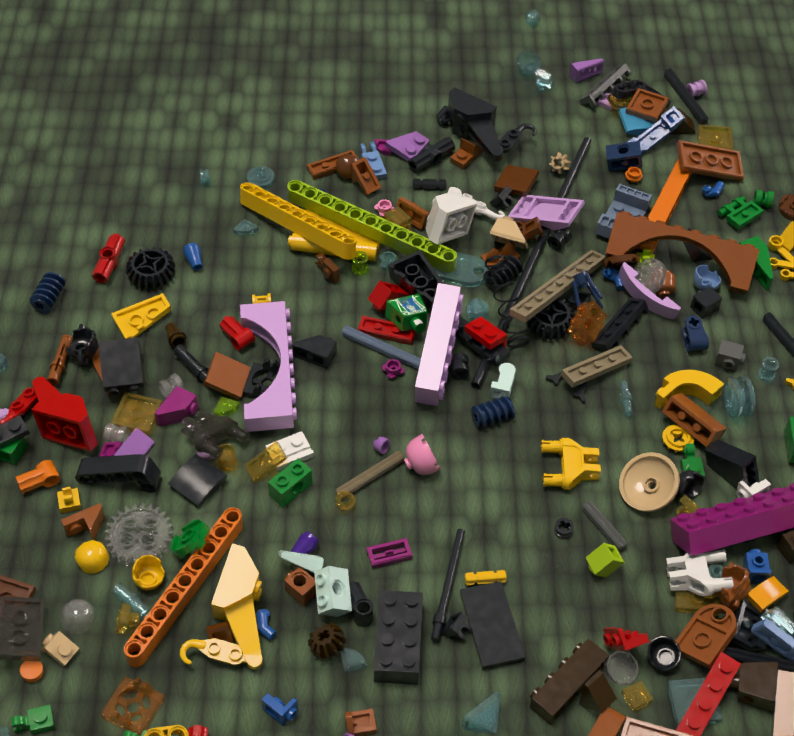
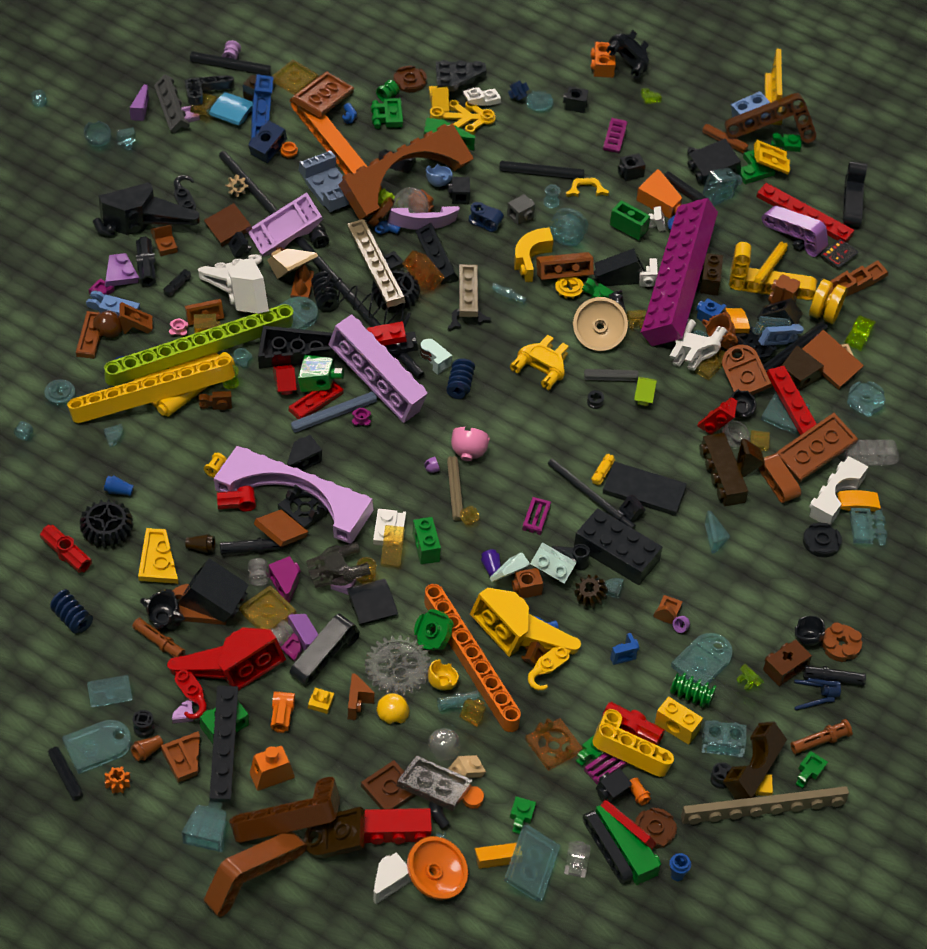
camera: 60 degrees left, 0 degrees up
clear neon green tile [213,396,240,416] -> none
reddish brown tile [522,217,543,241] -> none
dark blue plant [571,270,603,314] -> none
dark orange tile [626,88,669,123] -> none

